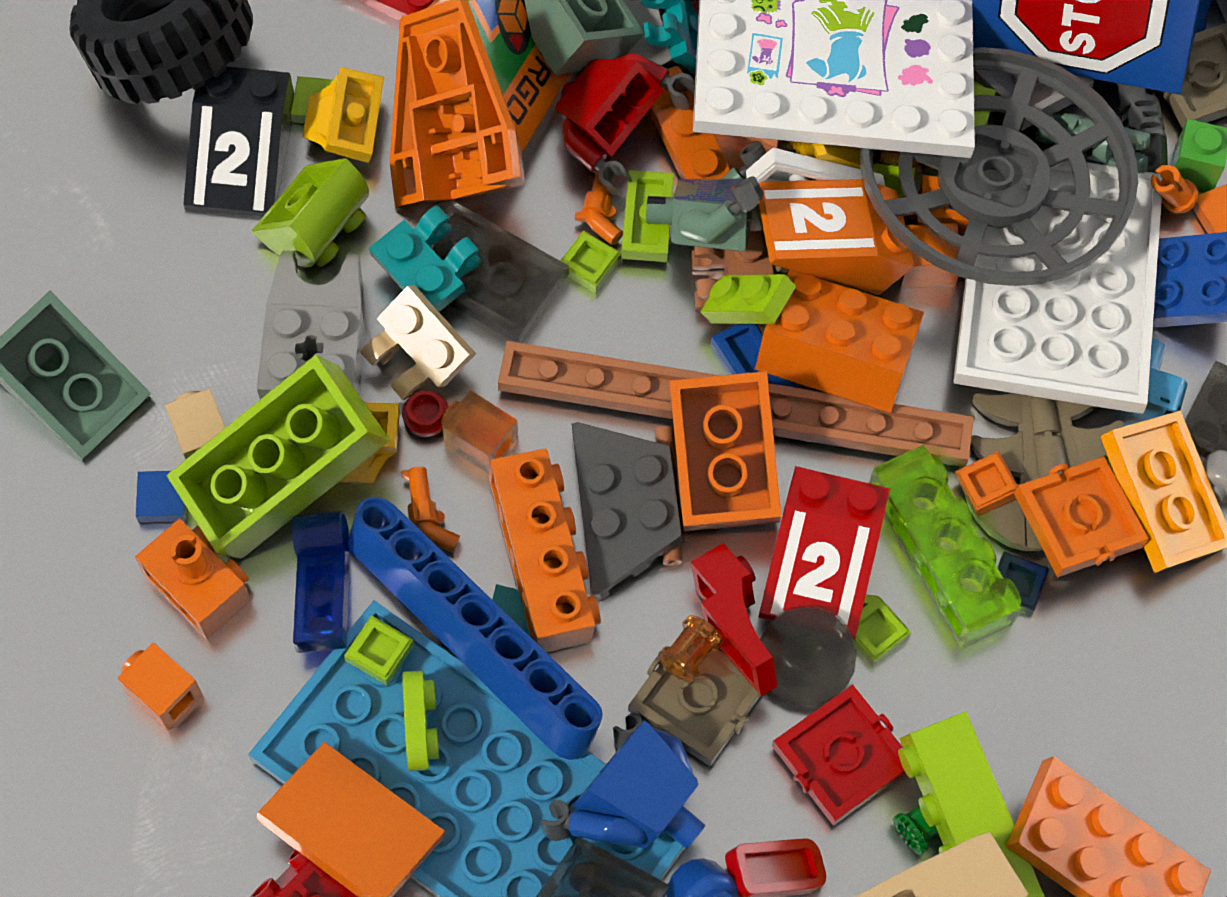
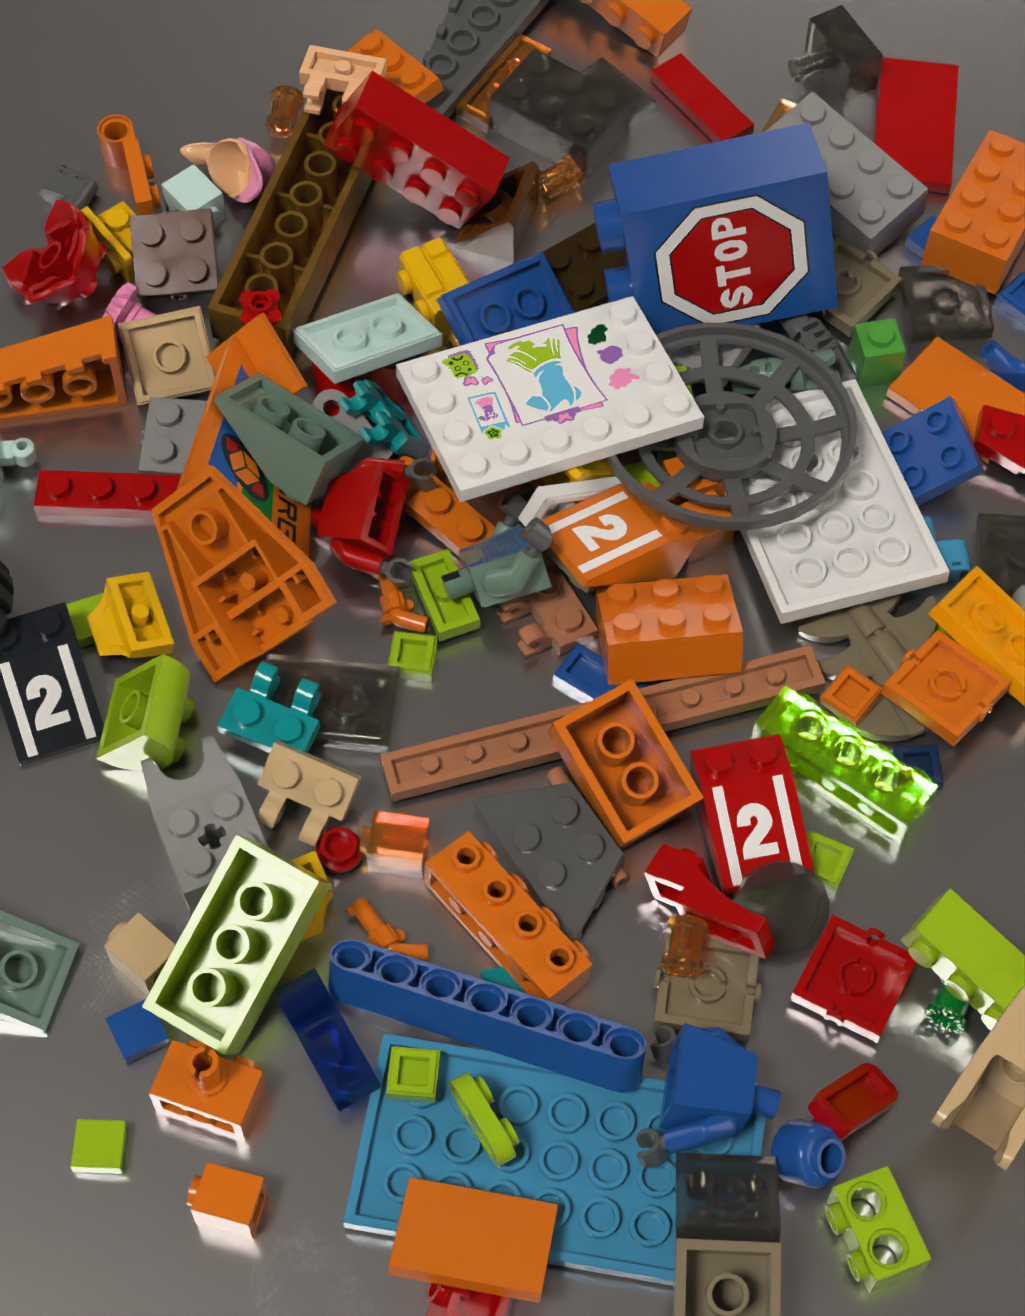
camera: 25 degrees left, 5 degrees down
lime plate [700,274,796,324] -> none
orange pin [1151,165,1198,214] -> none
none -> lime tile [71,1119,128,1174]

